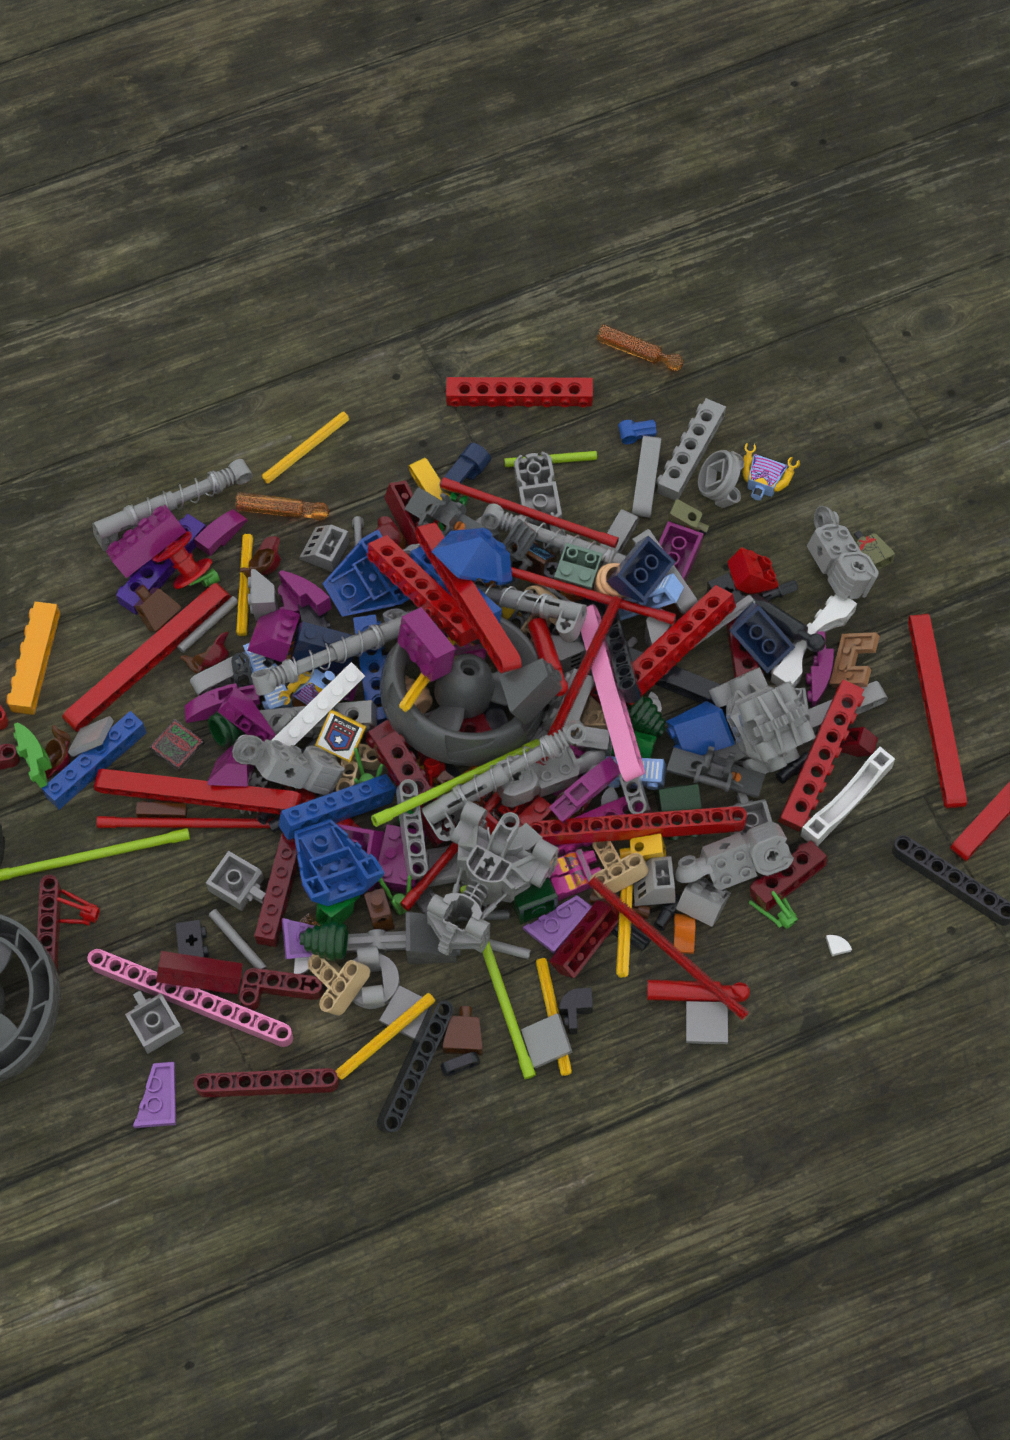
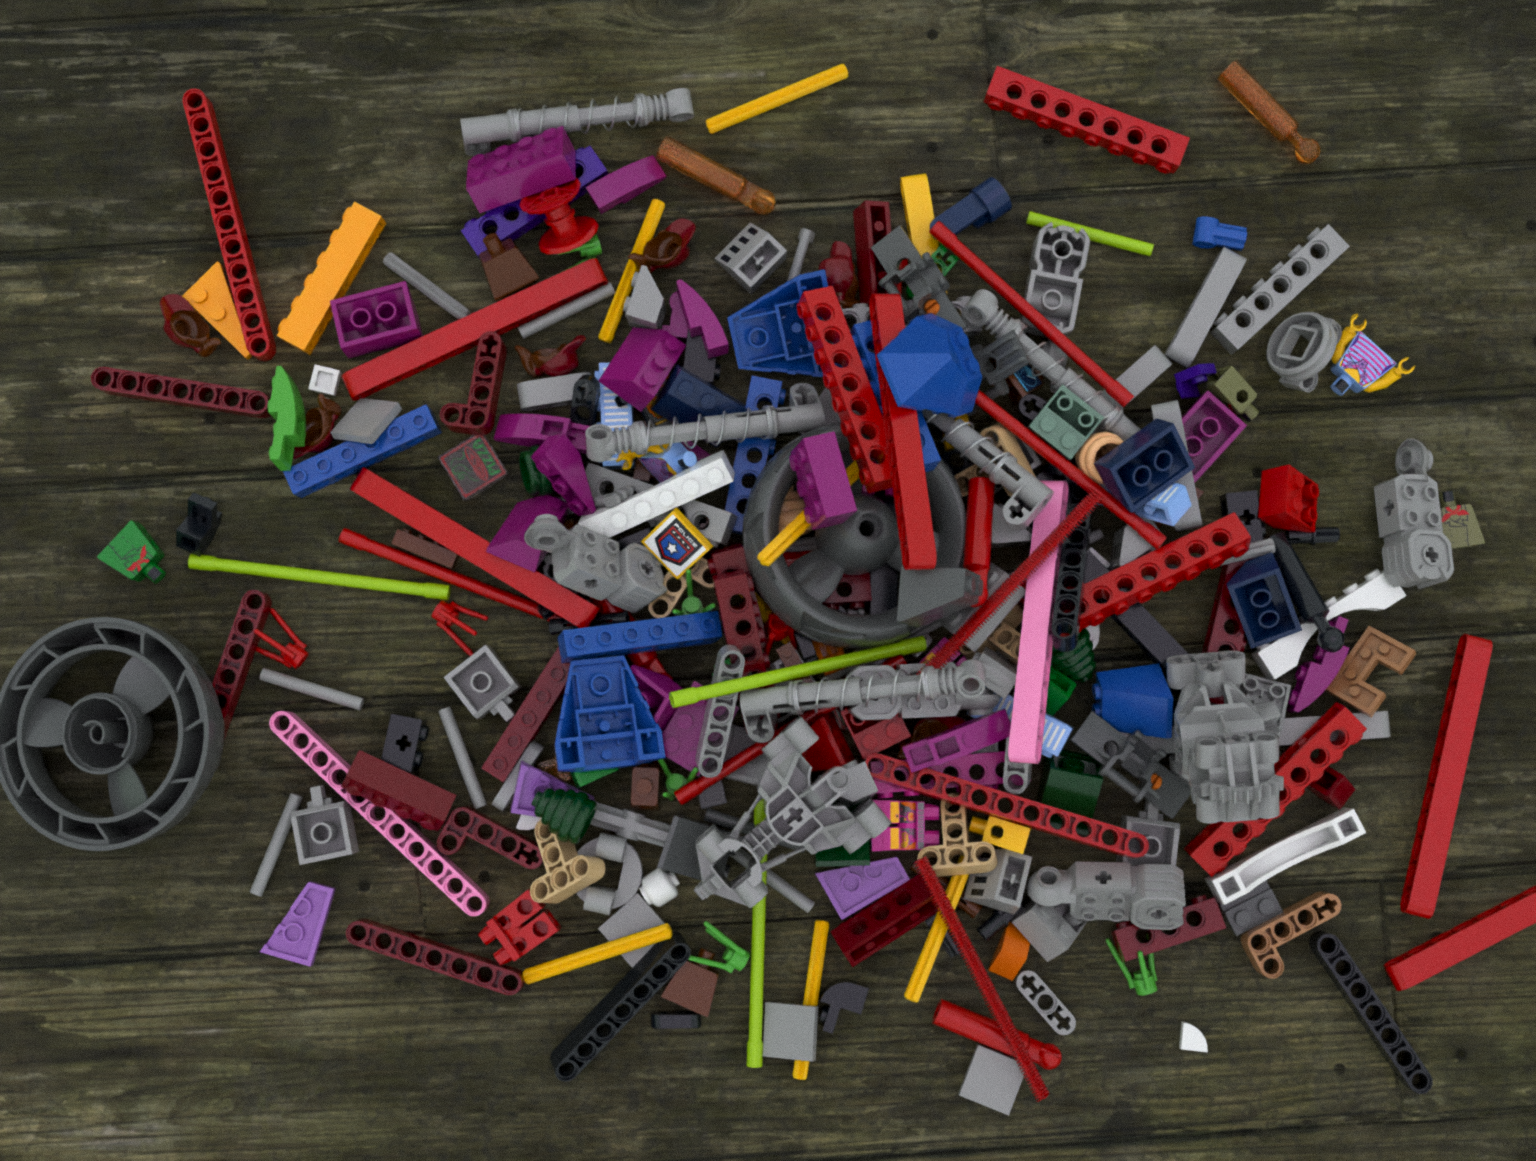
camera: 15 degrees right, 20 degrees up
none -> light grey piece [249,793,303,896]
none -> light grey piece [260,668,364,711]
none -> white tile [308,364,342,397]
none -> magenta slope [330,281,423,359]
none -> light grey axle [383,252,470,320]
none -> red plant [431,600,488,656]
none -> dark red beam [440,331,507,436]
none -> red hips [478,888,562,966]
none -> light grey beam [492,740,545,812]
none -> white head [639,868,680,907]
none -> bright green plant [688,921,750,973]
none -> light grey beam [1015,969,1076,1035]
none -> dark purple bracket [1174,363,1217,399]
none -> dark grey plate [1217,880,1283,936]
none -> medium nougat beam [1241,891,1342,979]

